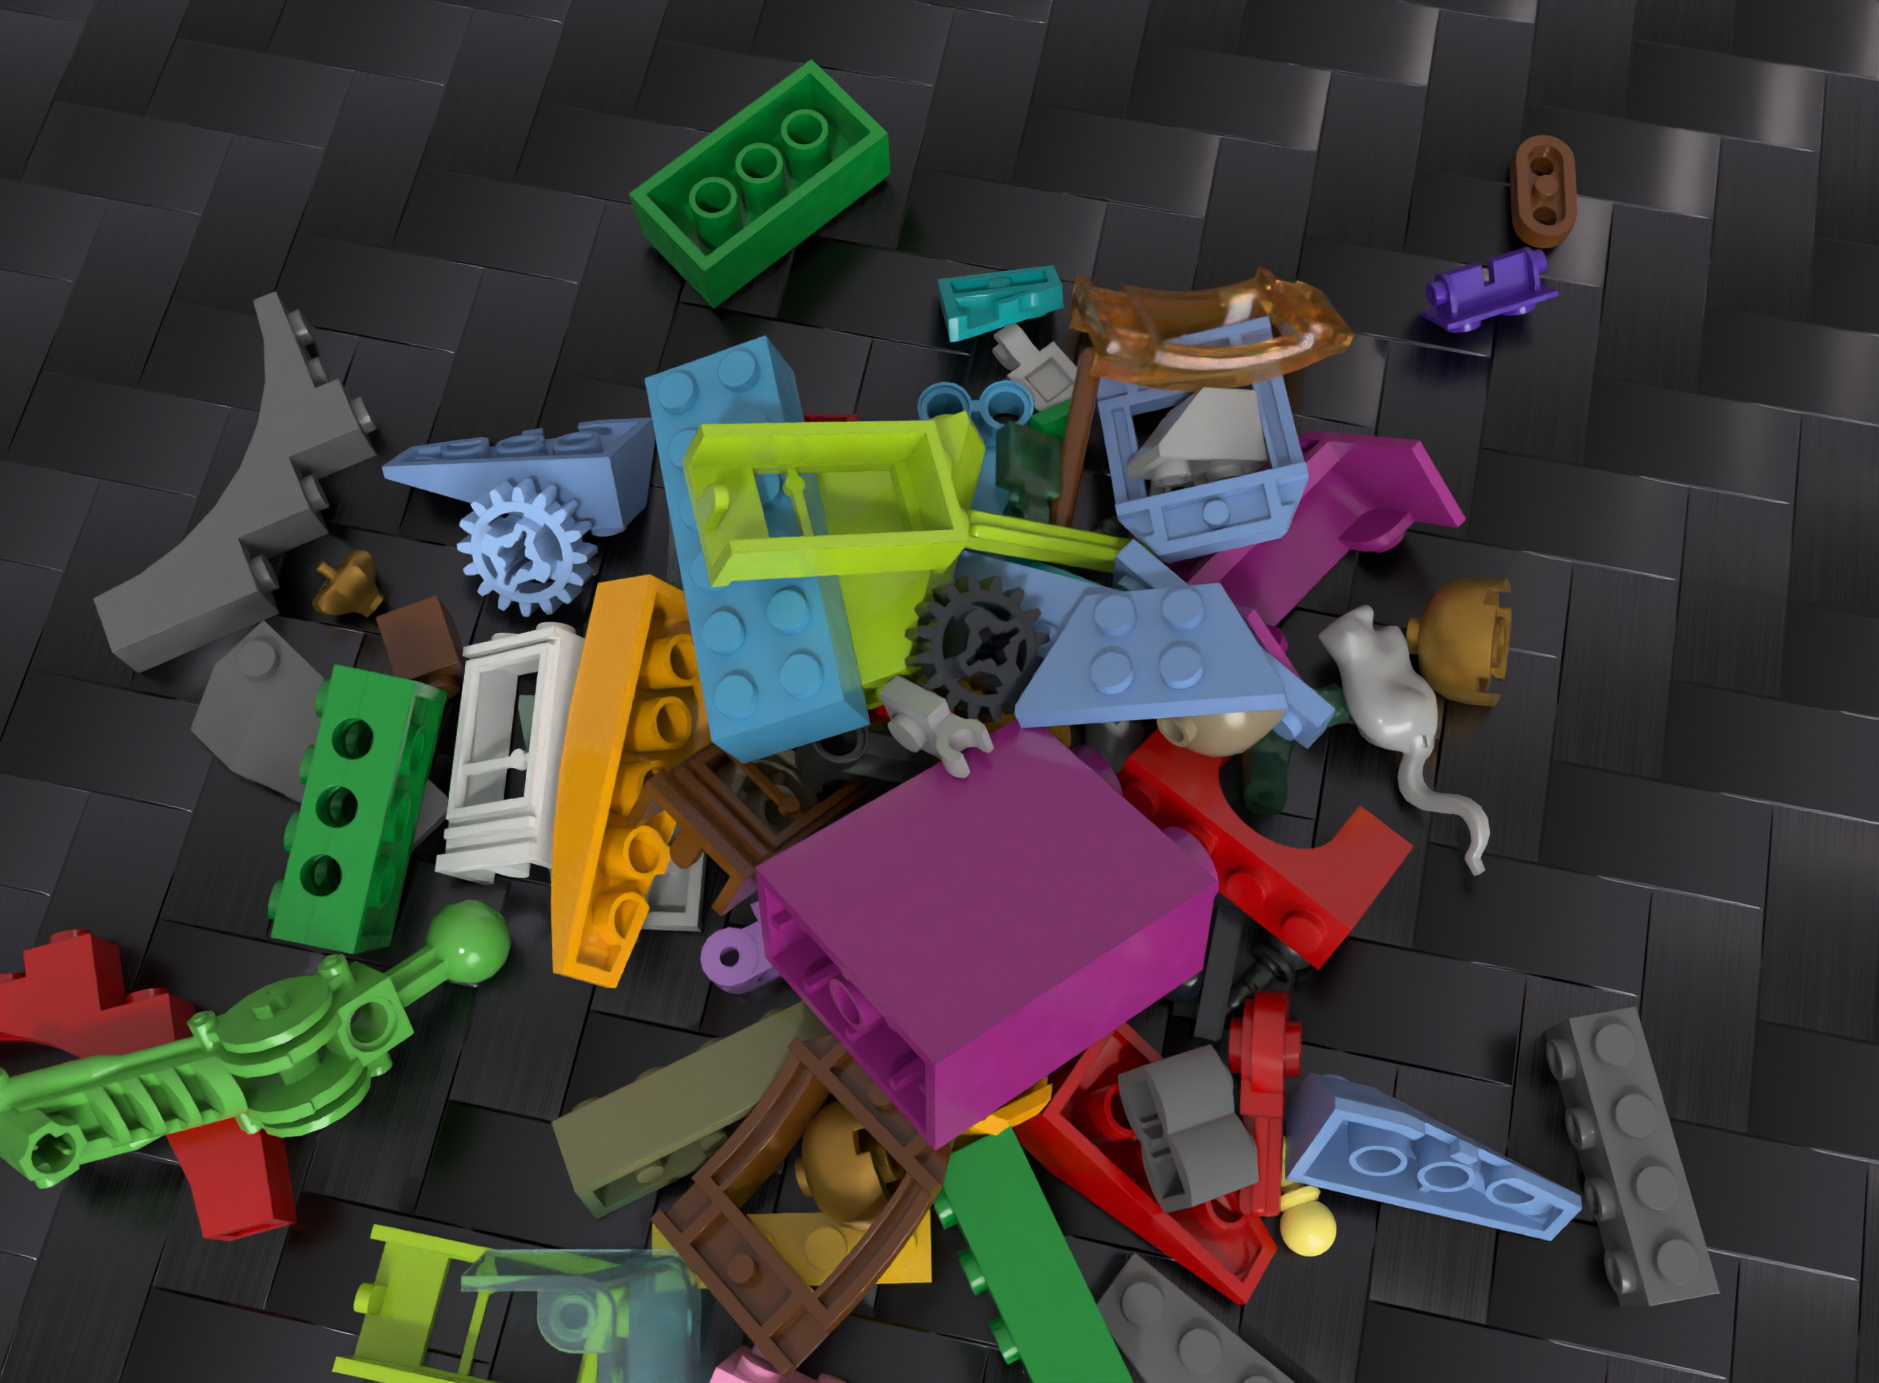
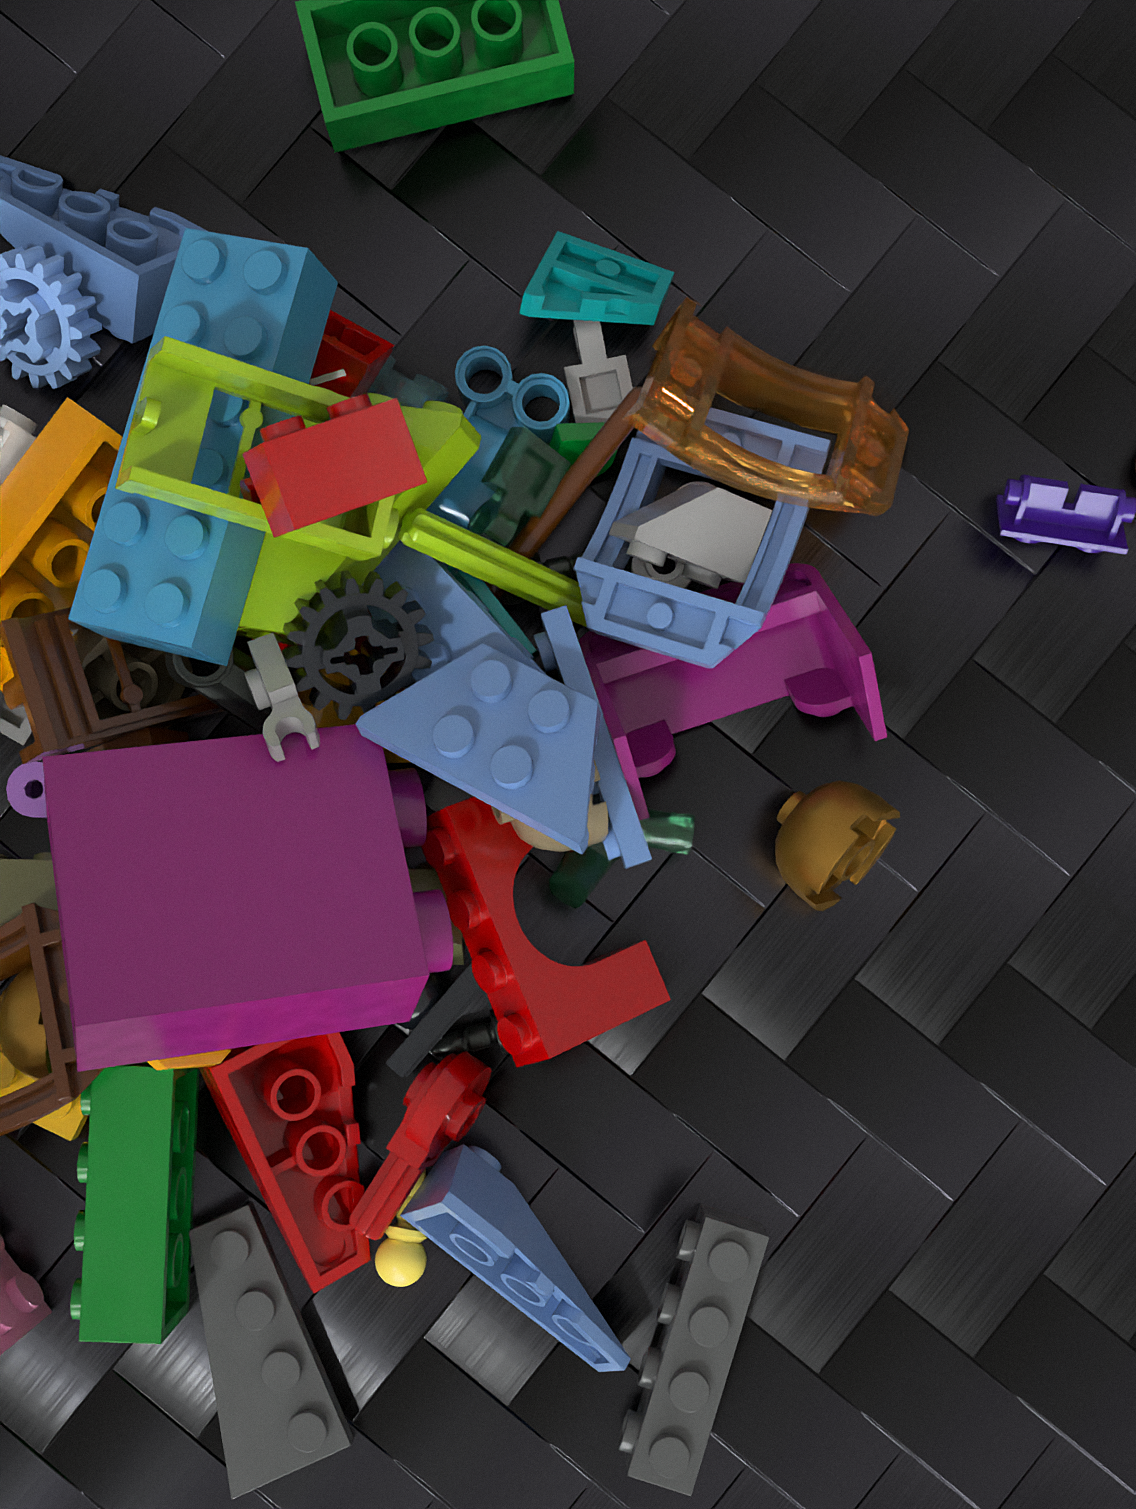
camera: 25 degrees right, 15 degrees up
dark grey brick [1118,1044,1259,1213] -> none
light grey animal [1318,605,1490,876] -> none
none -> red brick [240,393,428,538]

